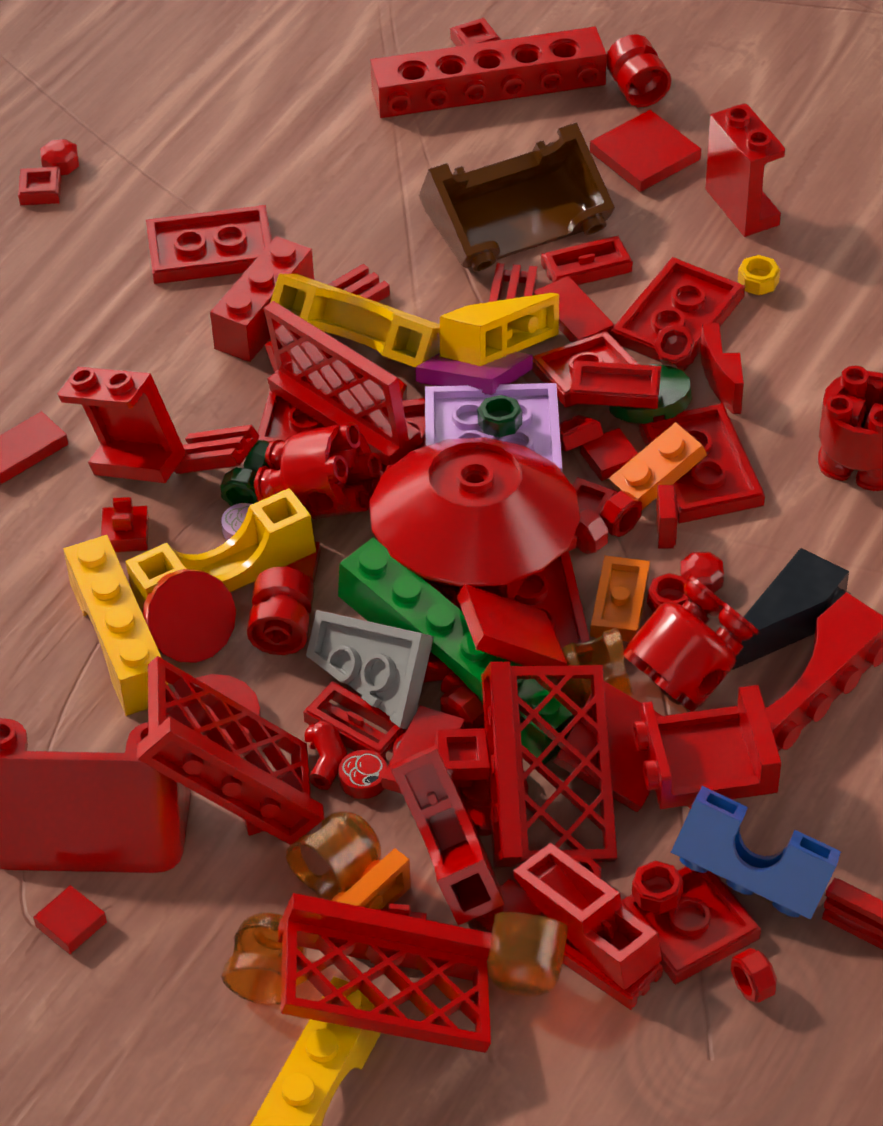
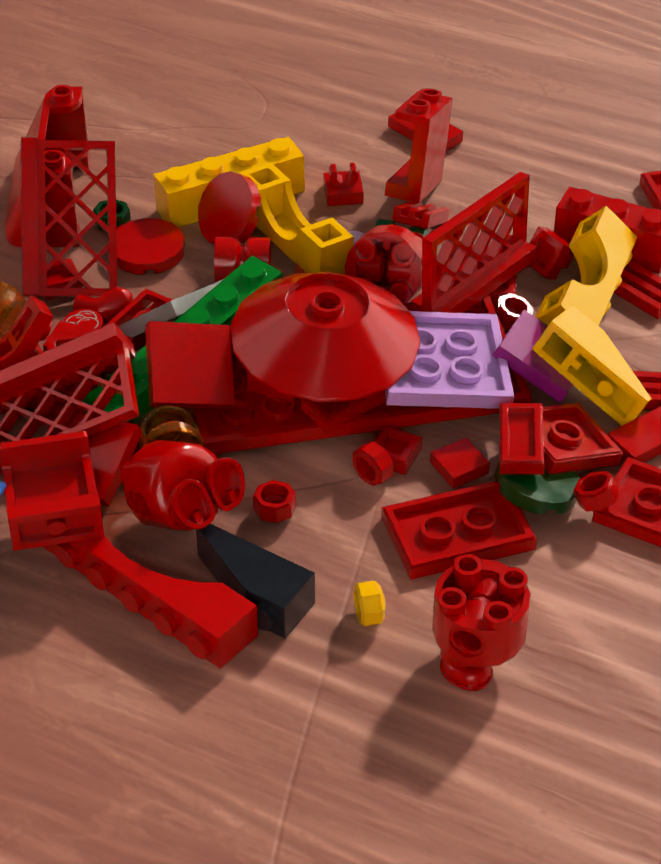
camera: 85 degrees right, 5 degrees down
dark green tile [477,395,522,438] -> none
red tile [559,415,604,452] -> none
red tile [575,508,609,554] -> none
orange plate [590,555,650,642] -> none
orange plate [609,422,707,510] -> none
red tile [656,485,678,549] -> none
red tile [680,552,724,593] -> none
red slope [700,323,744,414] -> none
none -> yellow tile [353,580,386,626]

